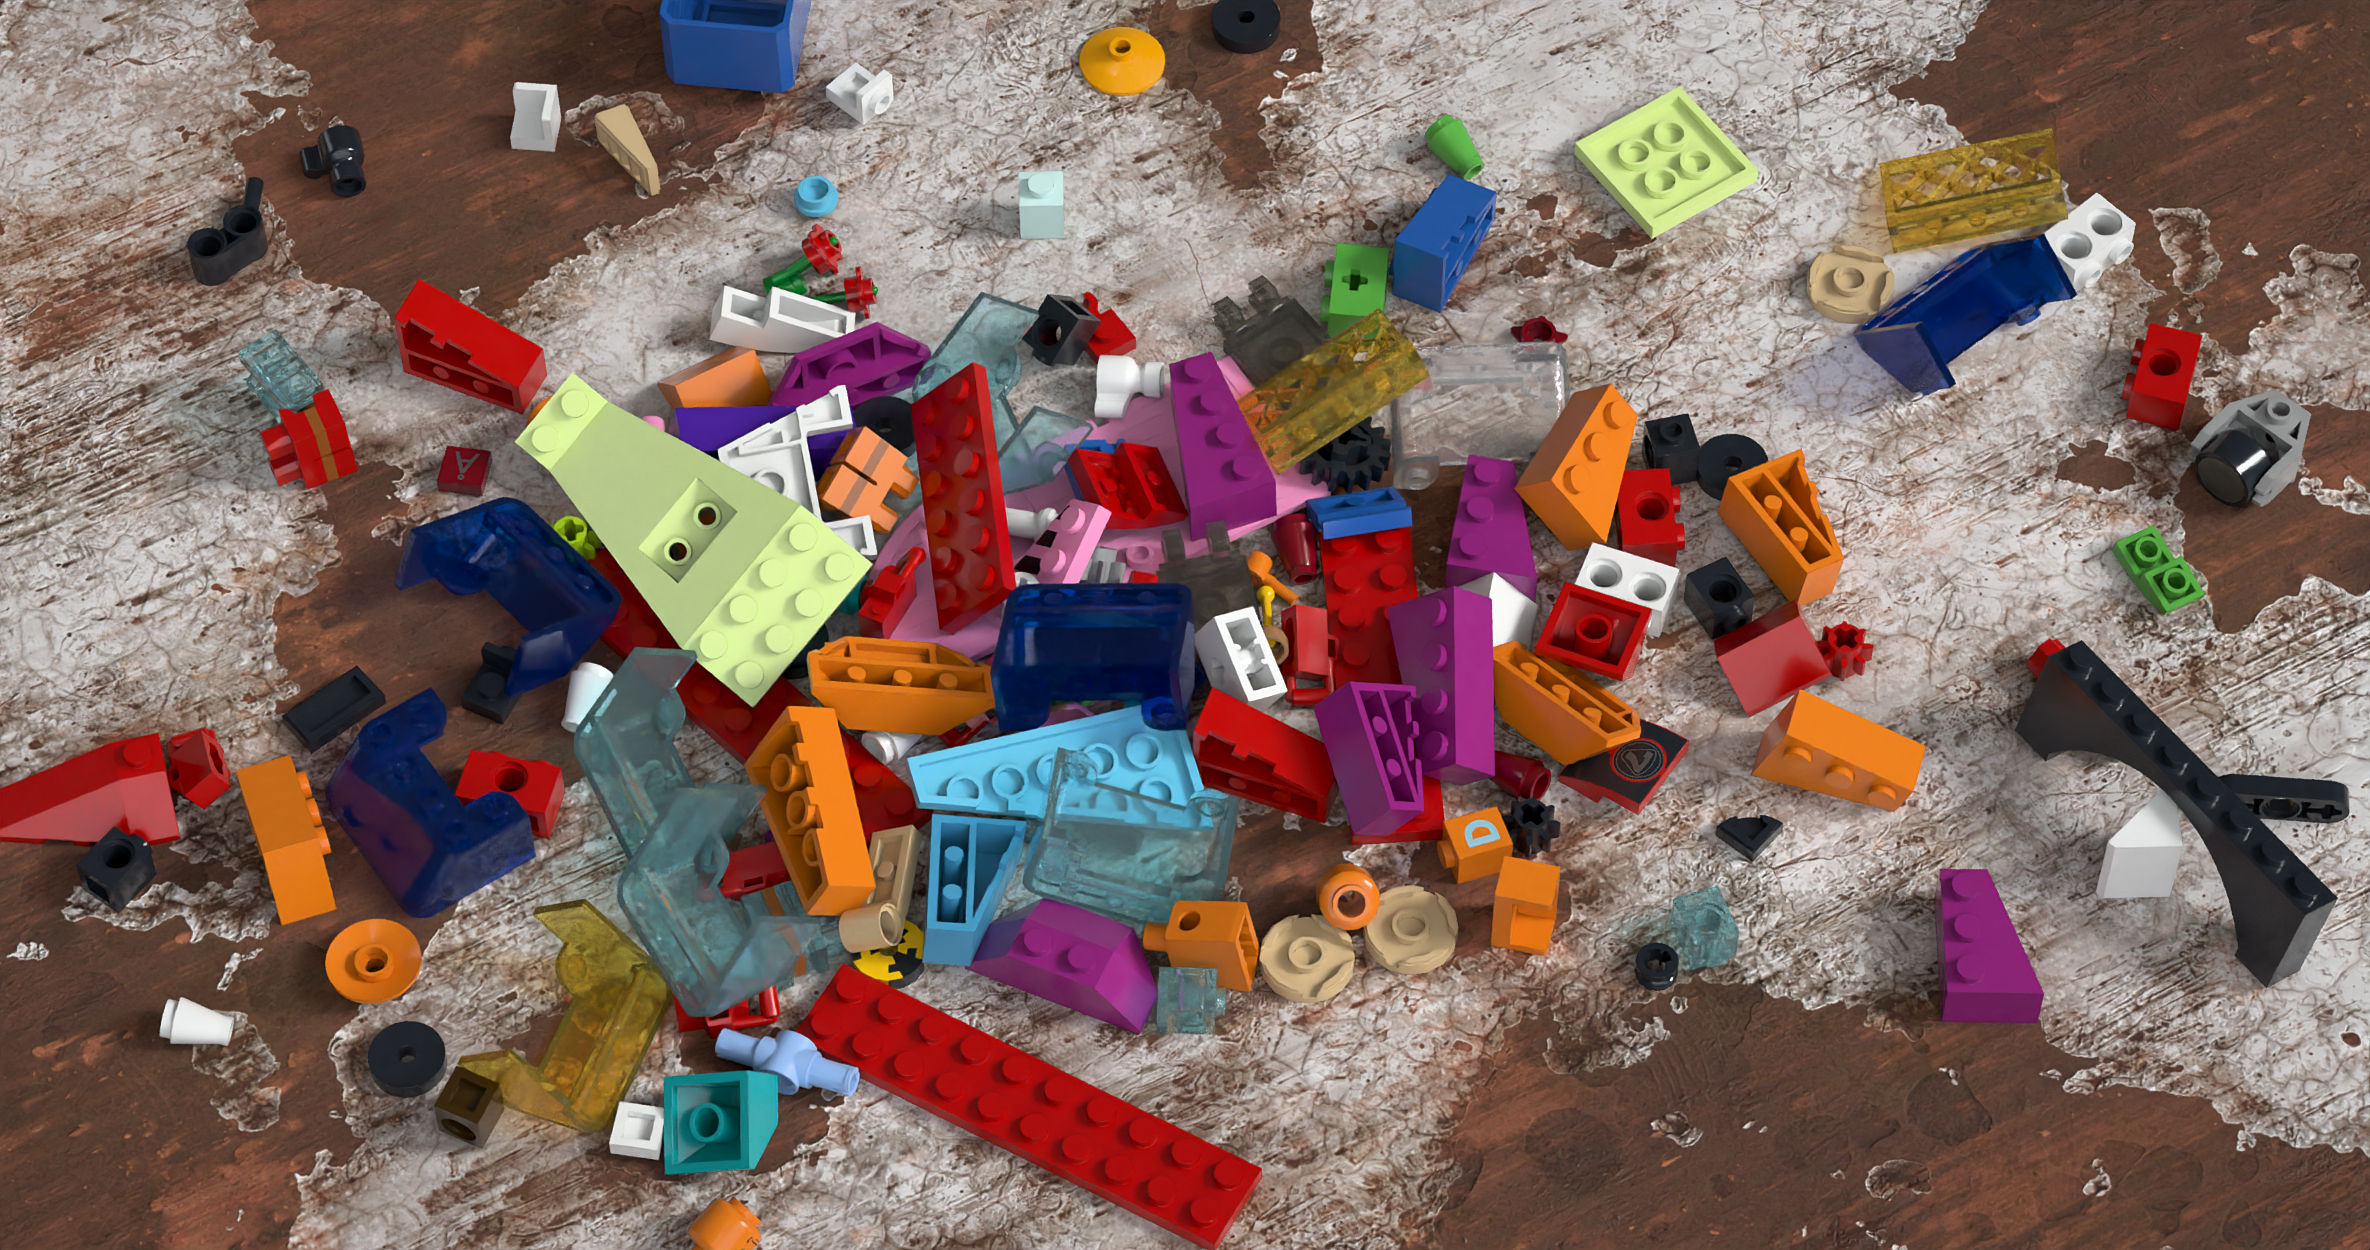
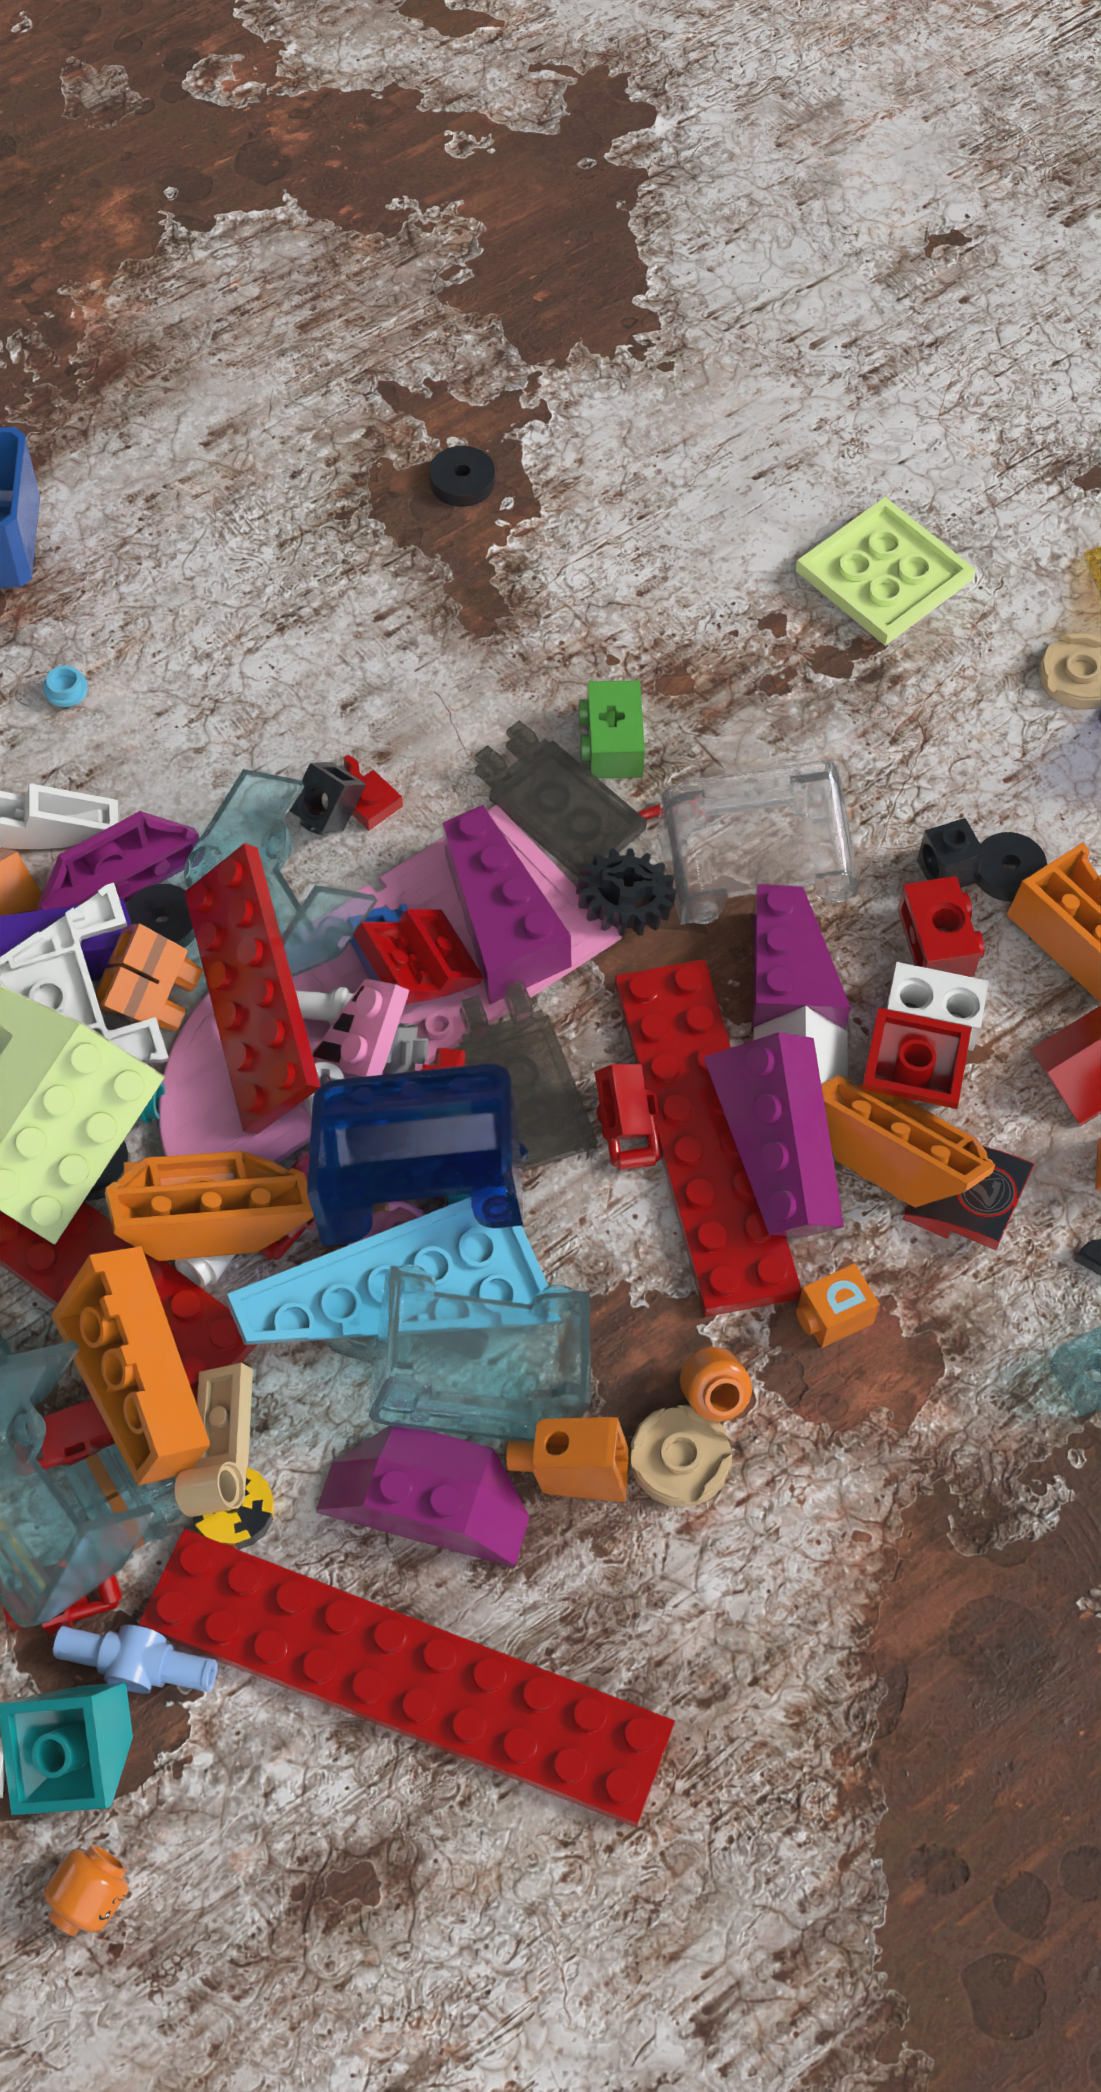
camera: 10 degrees left, 5 degrees up
red plant [763,224,878,319] -> none
white bracket [826,62,894,125] -> none
red piece [858,546,926,639] -> none
dark azure wedge [922,814,1027,966] -> none
light aqua brick [1019,171,1064,239] -> none
light orange dish [1079,27,1165,96] -> none
white piece [1095,355,1165,418] -> none
clear light blue brick [1157,967,1226,1035] -> none
white brick [1192,606,1288,712] -> none
red wedge [1193,687,1340,823] -> none
clear yellow fence [1236,308,1431,475] -> none
orange hand [1243,551,1299,606] -> none
hinge [1257,585,1289,665] -> none
dark red cone [1270,514,1317,585] -> none
blue plate [1306,486,1412,540] -> none
magenta wedge [1313,681,1424,836] -> none
tan tile [1363,885,1458,975] -> none
blue wedge [1389,174,1497,313] -> none
bright green cone [1424,115,1485,180] -> none
dark red cone [1488,749,1551,802] -> none
orange panel [1491,855,1561,956] -> none
black gear [1502,796,1561,858] -> none
dark red plate [1511,316,1568,364] -> none
orange wedge [1514,383,1638,551] -> none
black bush [1635,942,1679,991] -> none
black brick [1684,557,1755,640] -> none

